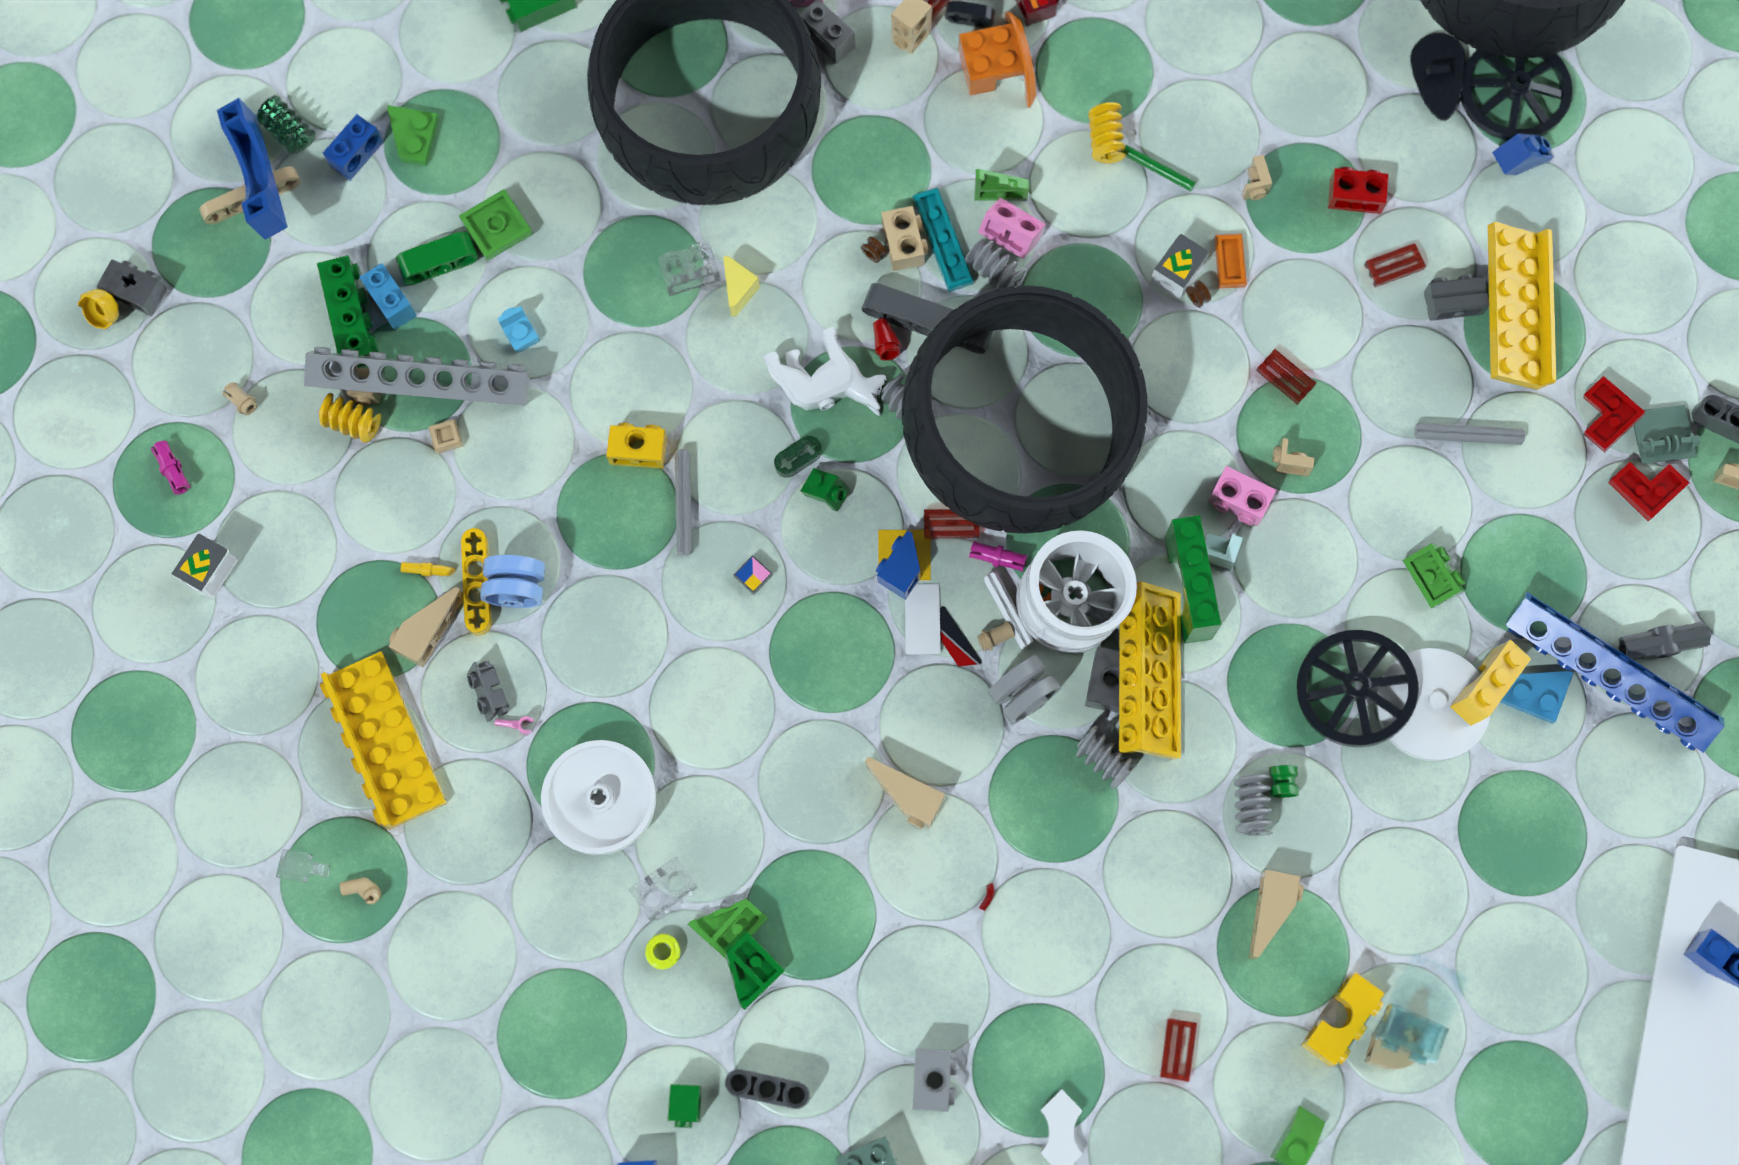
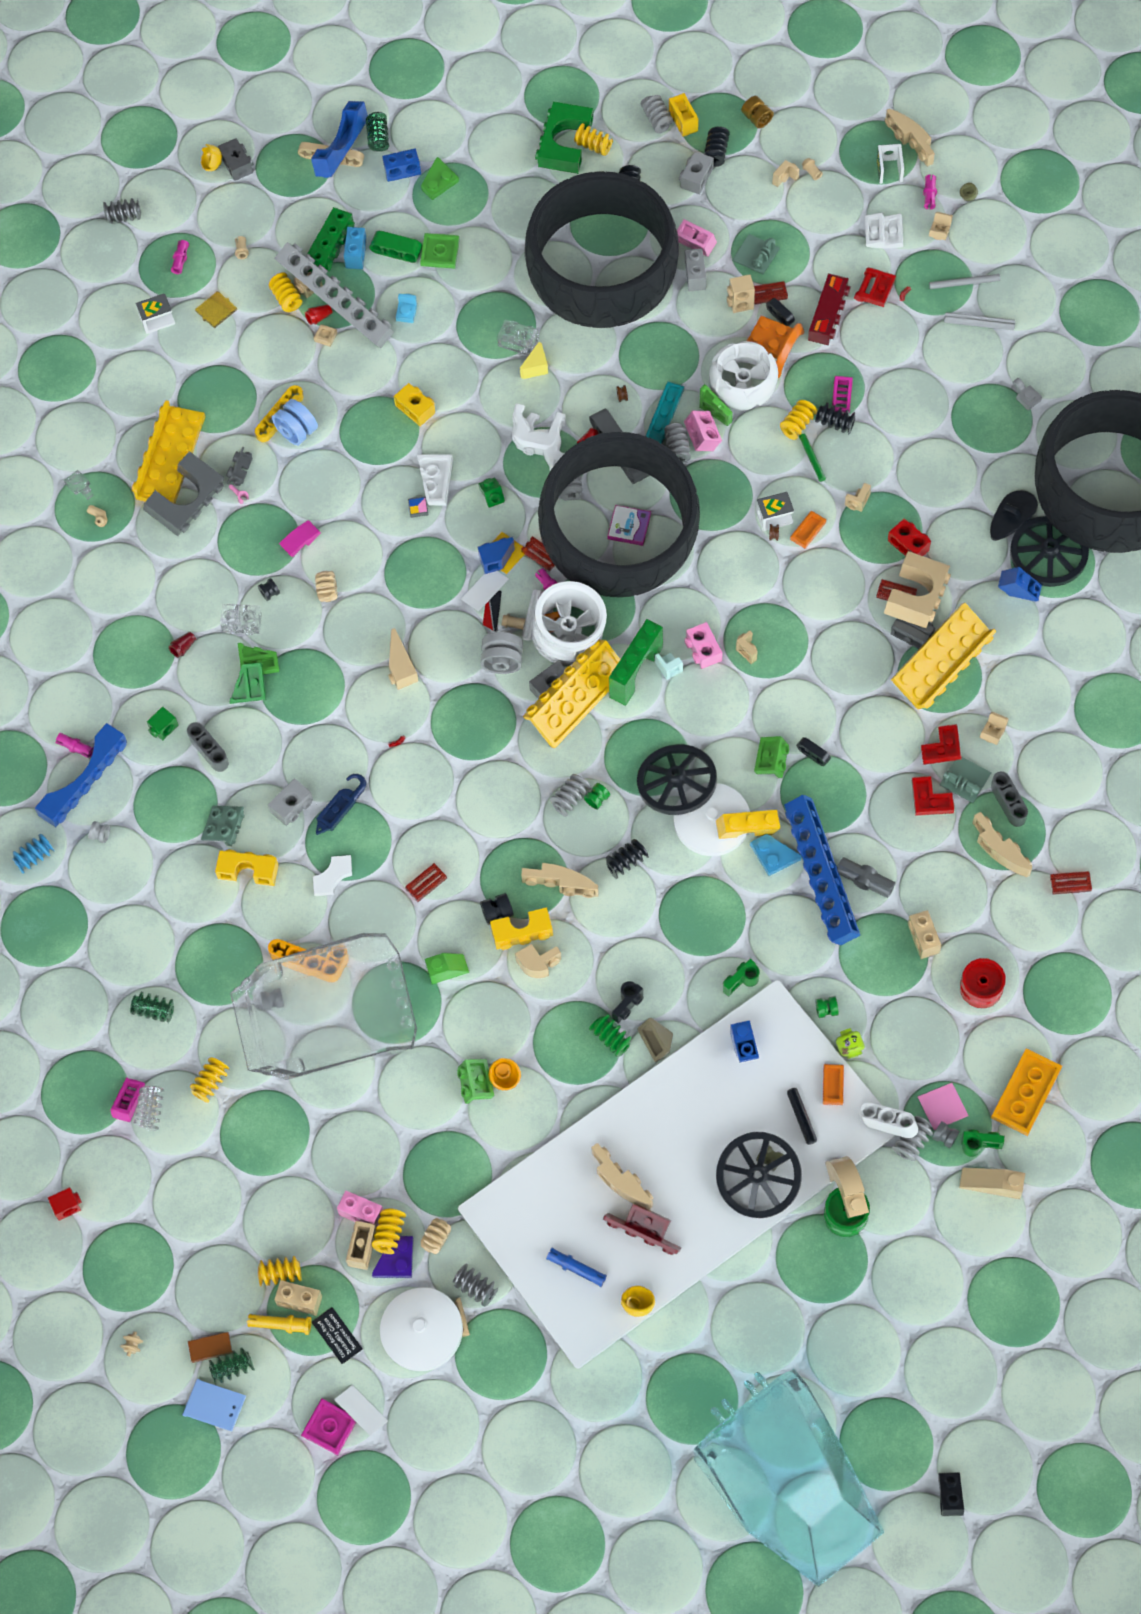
camera: 40 degrees right, 10 degrees down
tan slope [388,587,463,668] -> none
yellow piece [401,561,455,576] -> none
white dish [541,740,657,855] -> none
neon yellow piece [645,933,681,970] -> none
light grey axle [675,449,692,556] -> none
clear green beam [774,436,822,478] -> none
tan brick [881,206,928,271] -> none
light grey piece [1075,726,1137,789] -> none
tan slope [1248,870,1304,960] -> none
clear red tile [1256,349,1317,405] -> none
clear light blue brick [1374,1003,1449,1066] -> none
light grey axle [1414,423,1525,445] -> none
none -> flat silver piece [103,198,141,224]
none -> dark grey arch [143,451,224,536]
none -> dark red cone [169,632,196,658]
none -> clear yellow piece [195,291,237,328]
none -> black wheel [258,578,280,601]
none -> dark pink slope [279,520,321,557]
none -> red cone [305,304,332,325]
none -> tan gear [315,571,338,602]
none -> dark blue plate [316,773,367,835]
none -> white wing [417,455,453,505]
none -> black wheel [480,893,514,925]
none -> tan slope [521,863,599,898]
none -> green piece [589,1014,632,1057]
none -> black piece [606,839,649,879]
none -> tile [607,505,651,546]
none -> black plate [612,981,644,1024]
none -> dark tan slope [637,1018,673,1062]
none -> white wheel [709,341,778,410]
none -> green plate [723,959,760,997]
none -> black beam [796,737,831,766]
none -> black piece [815,402,855,435]
none -> dark pink slope [832,376,853,413]
none -> tan arch [884,551,951,628]
none -> tan bracket [980,712,1009,745]

